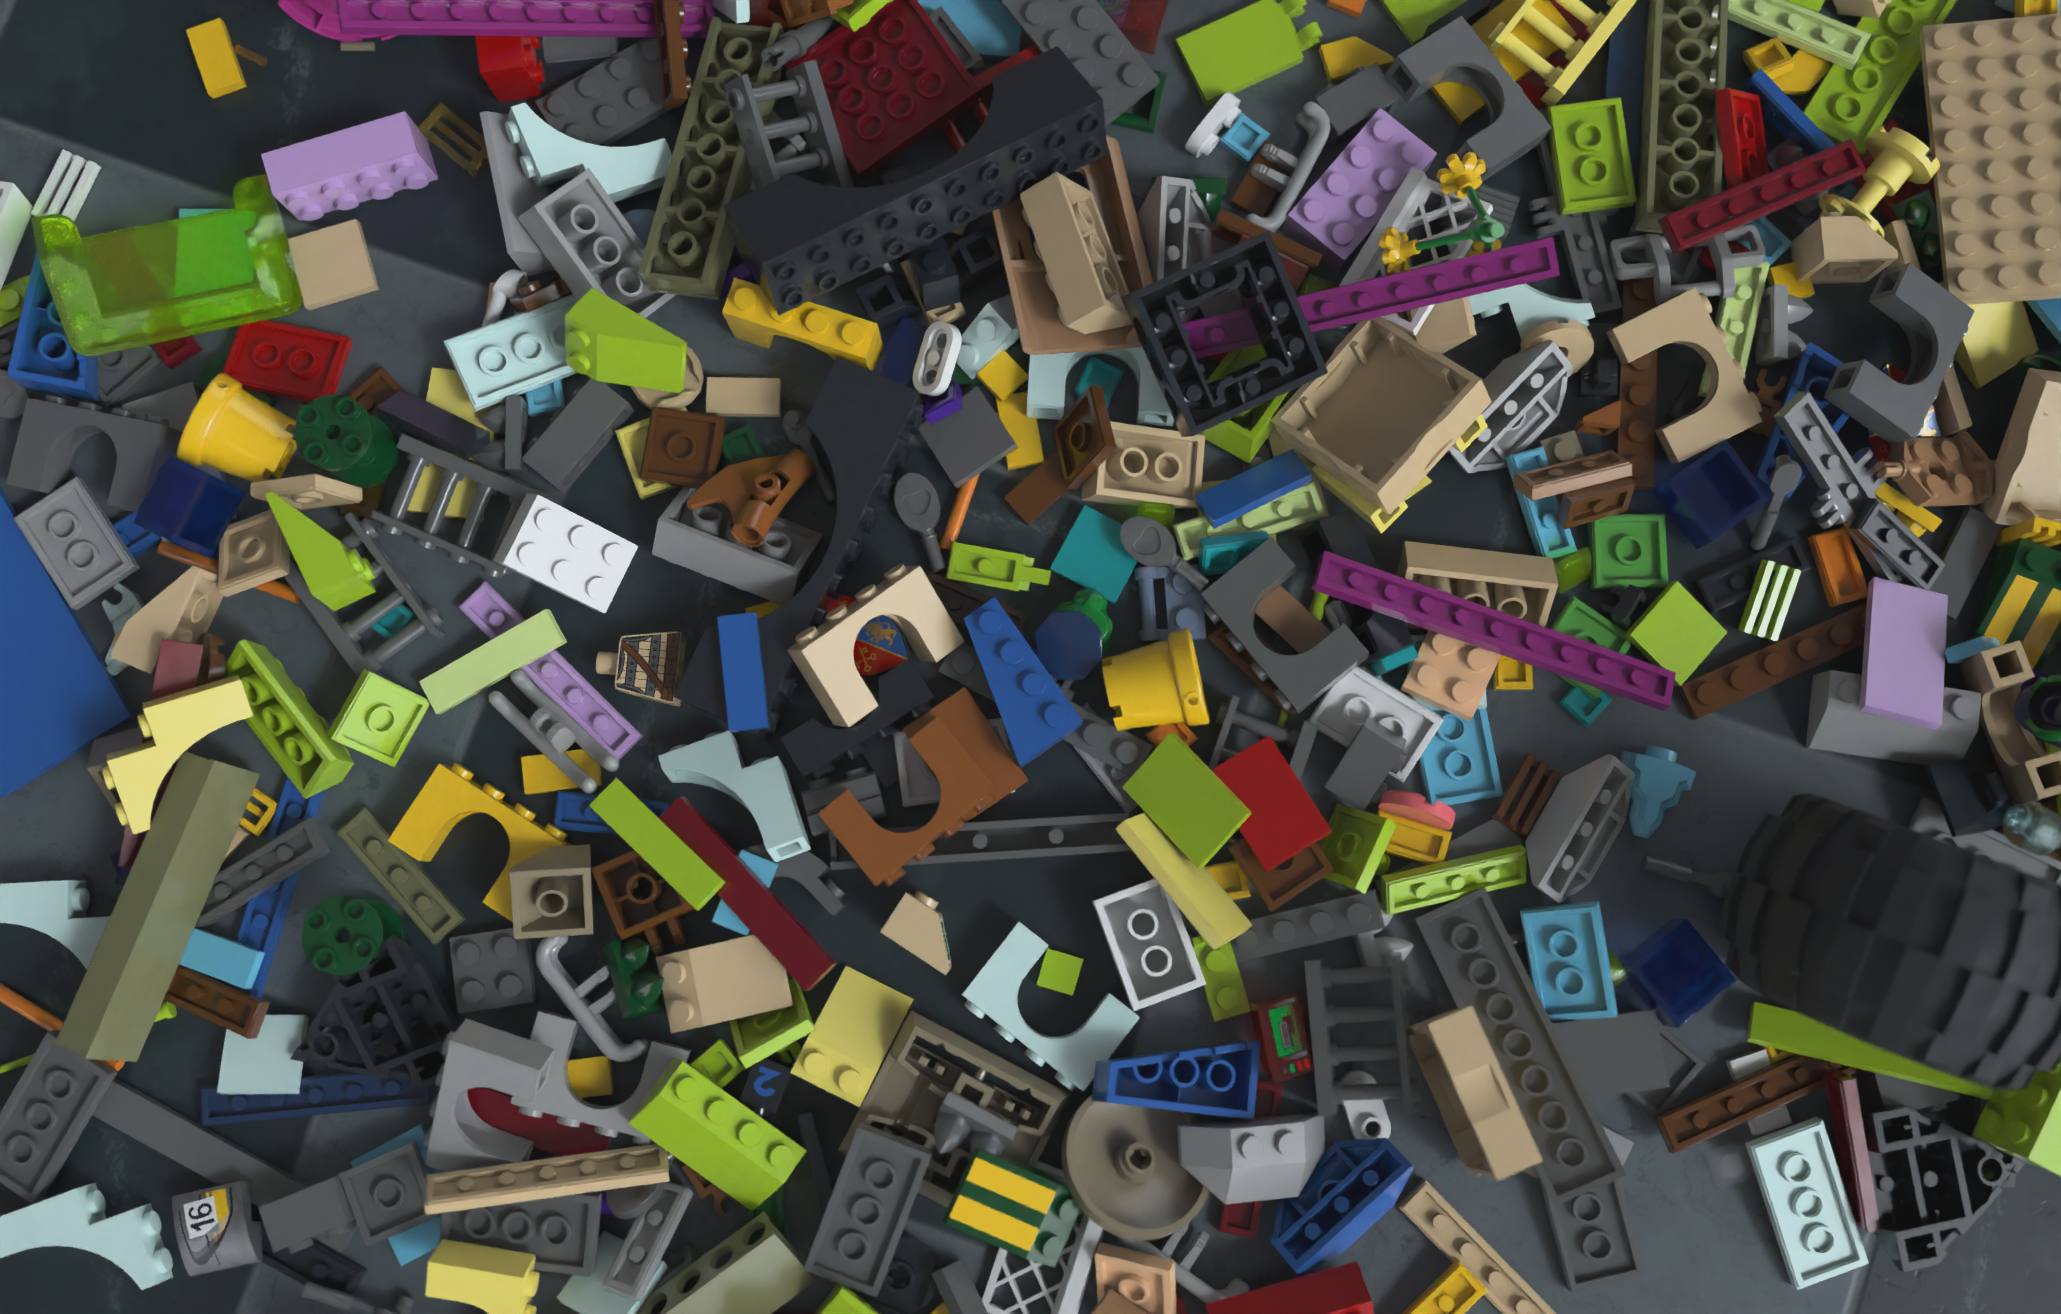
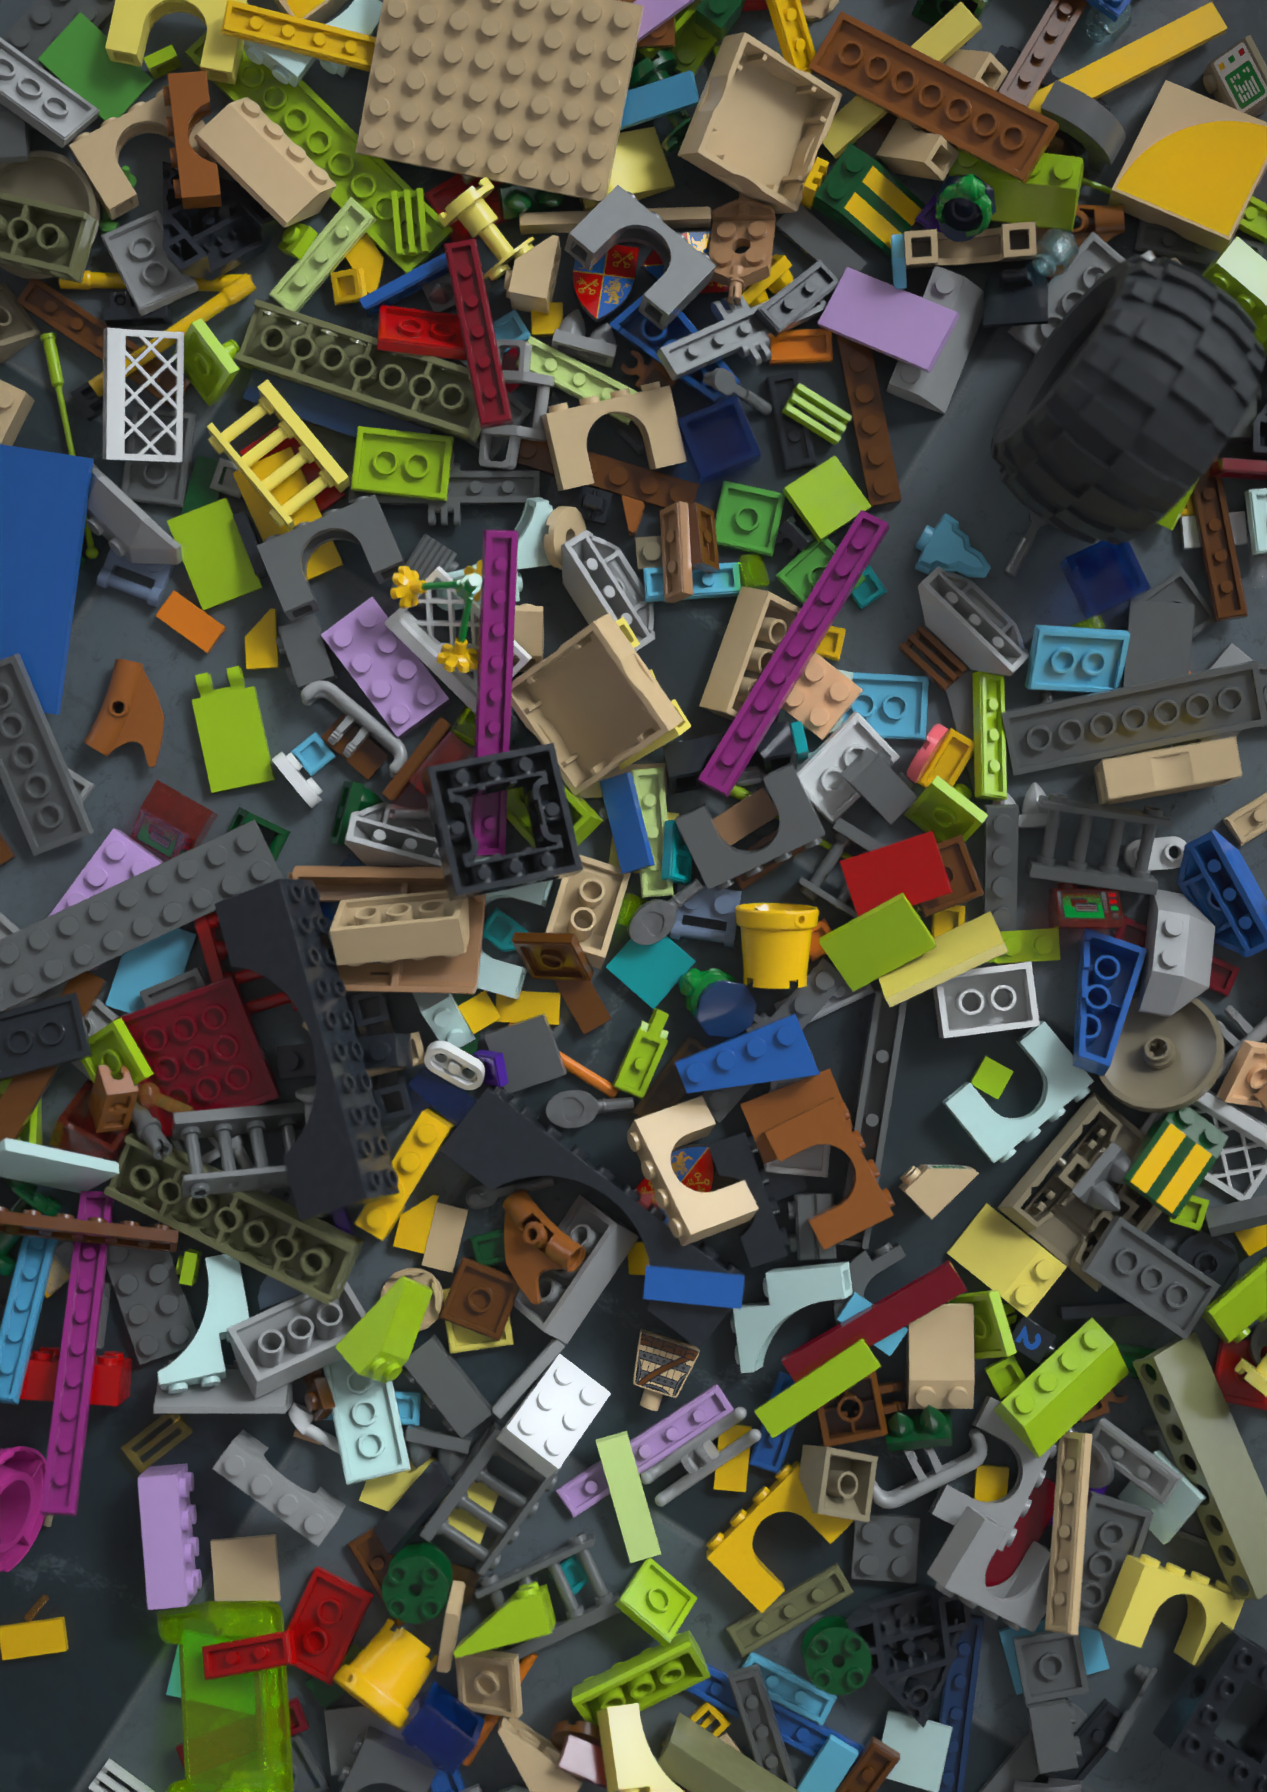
camera: 75 degrees left, 5 degrees up
none -> clear yellow bar [136,1082,193,1113]
none -> lime plate [176,1249,203,1286]
none -> red tile [202,1630,297,1680]
none -> light grey arch [212,1429,346,1547]
none -> lime tile [391,188,429,257]
none -> yellow tile [393,1194,439,1254]
none -> light grey tile [492,1337,566,1419]
none -> shield [572,245,640,323]
none -> medium azure tile [741,1652,837,1726]
none -> lime plate [1167,1195,1210,1231]

